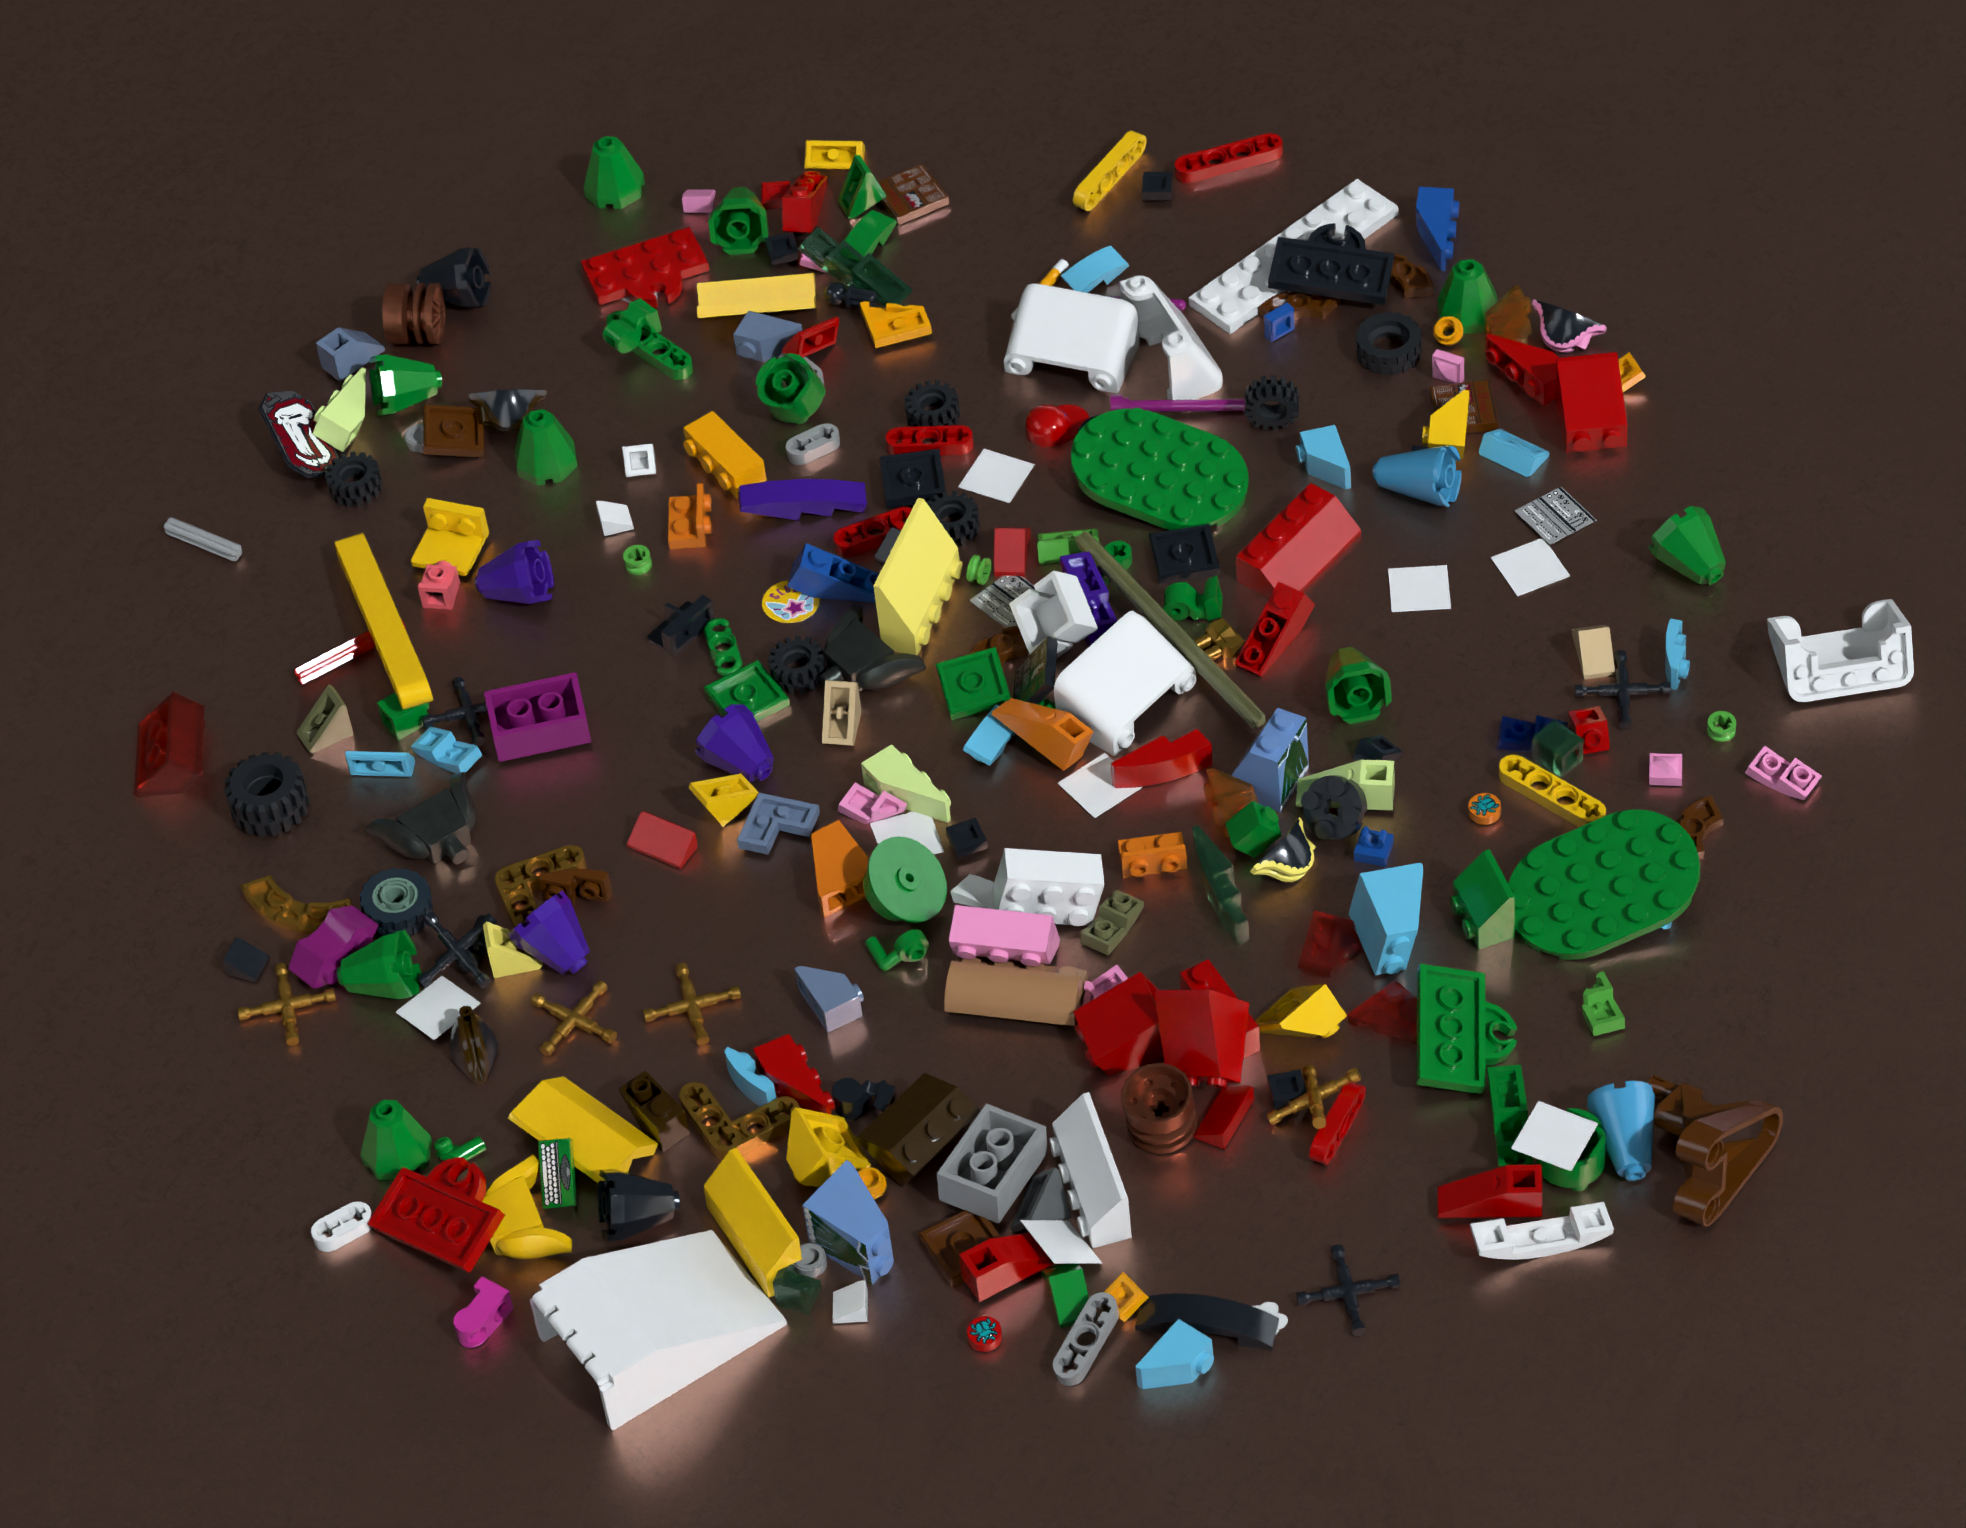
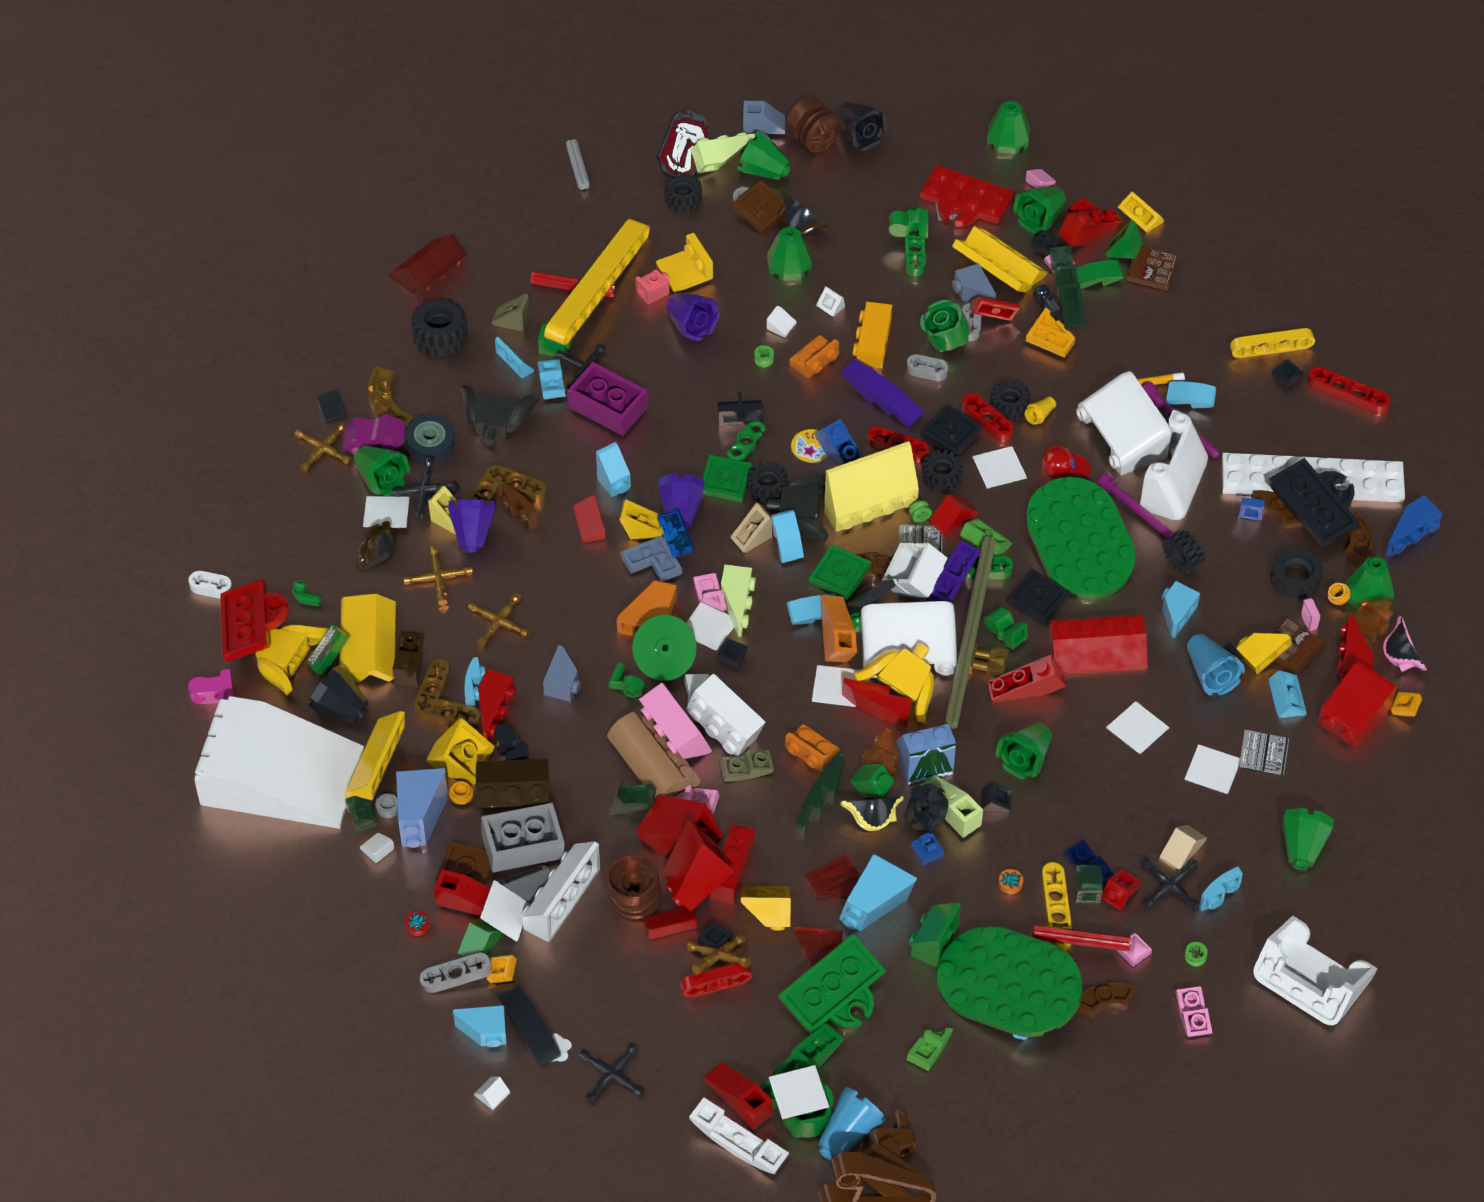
camera: 40 degrees right, 5 degrees up
green cone [360,1100,433,1181] -> none
none -> white slope [474,1077,510,1110]
none -> medium azure slope [596,442,631,497]
none -> clear green slope [609,777,657,815]
none -> clear blue tile [657,508,695,559]
none -> medium azure slope [771,510,804,563]
none -> yellow torso [853,642,935,724]
none -> yellow cone [1025,397,1056,425]
none -> red axle [1032,925,1131,951]

